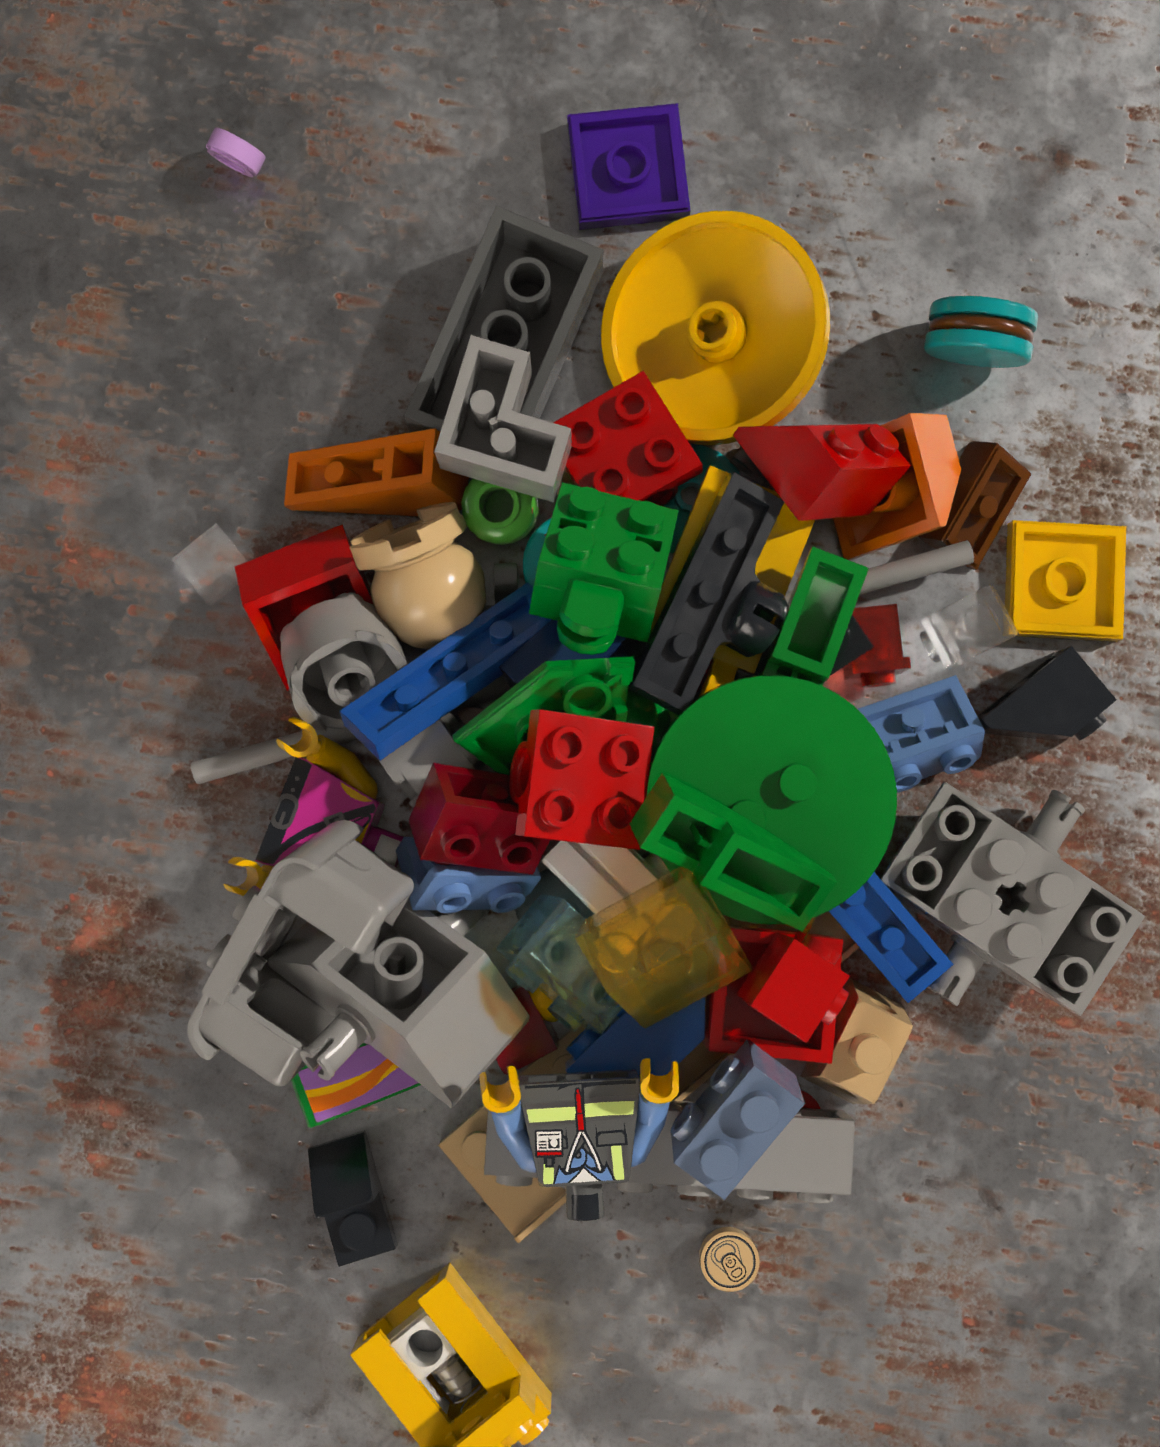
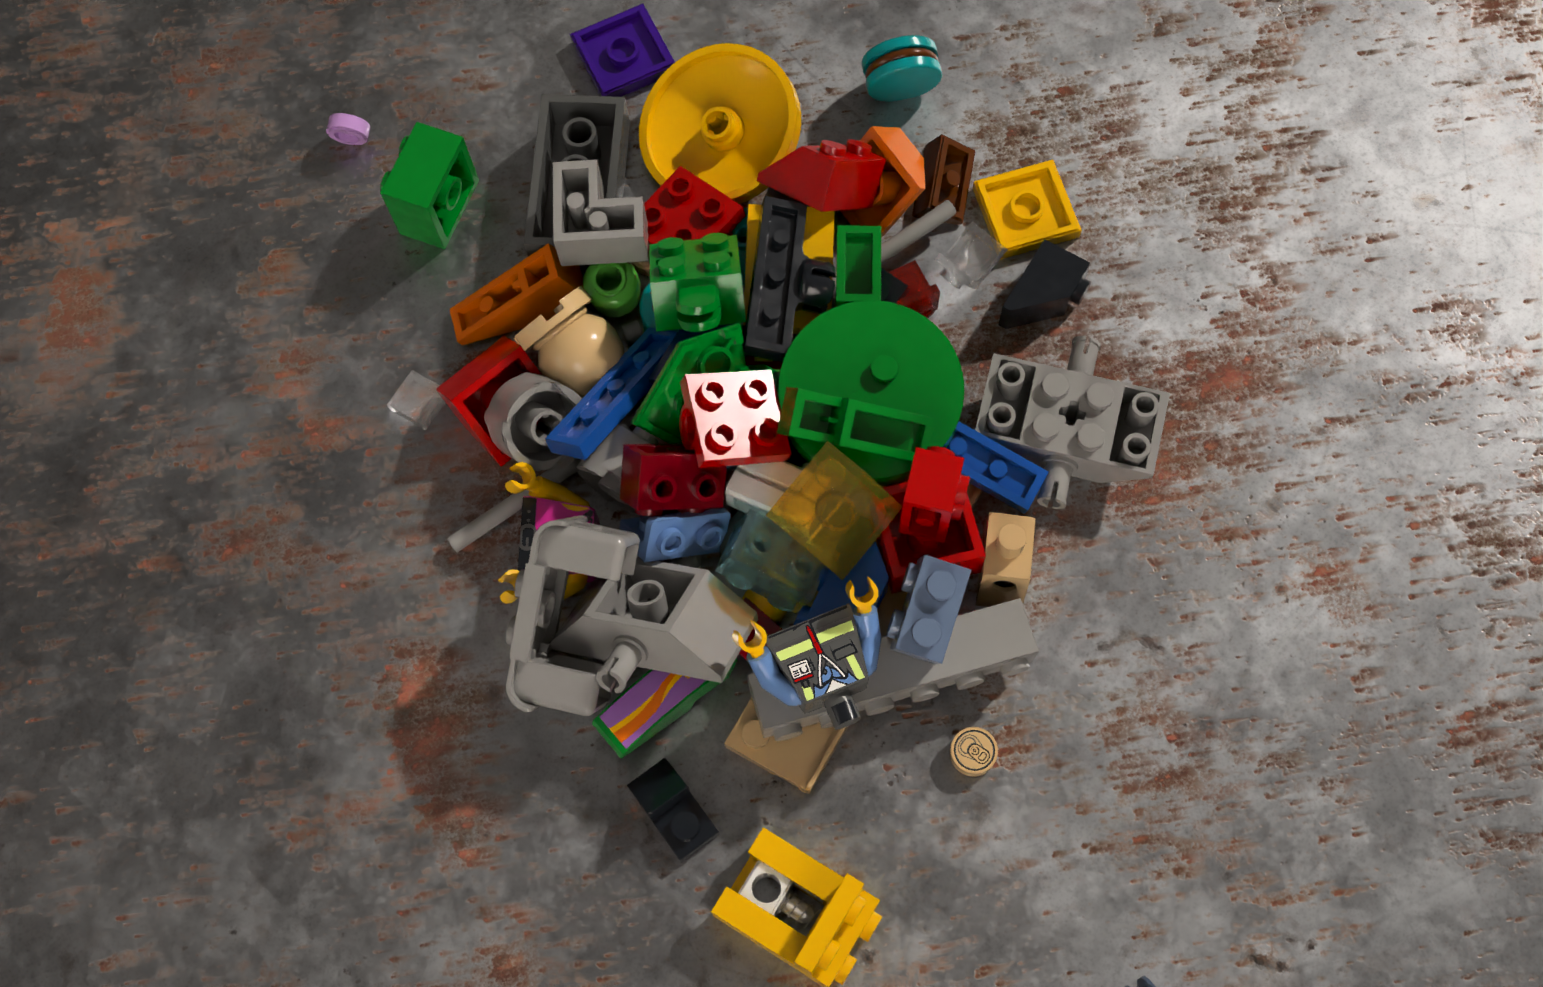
camera: 10 degrees left, 15 degrees down
medium blue bracket [858,675,985,793] -> none
none -> green brick [380,122,479,249]

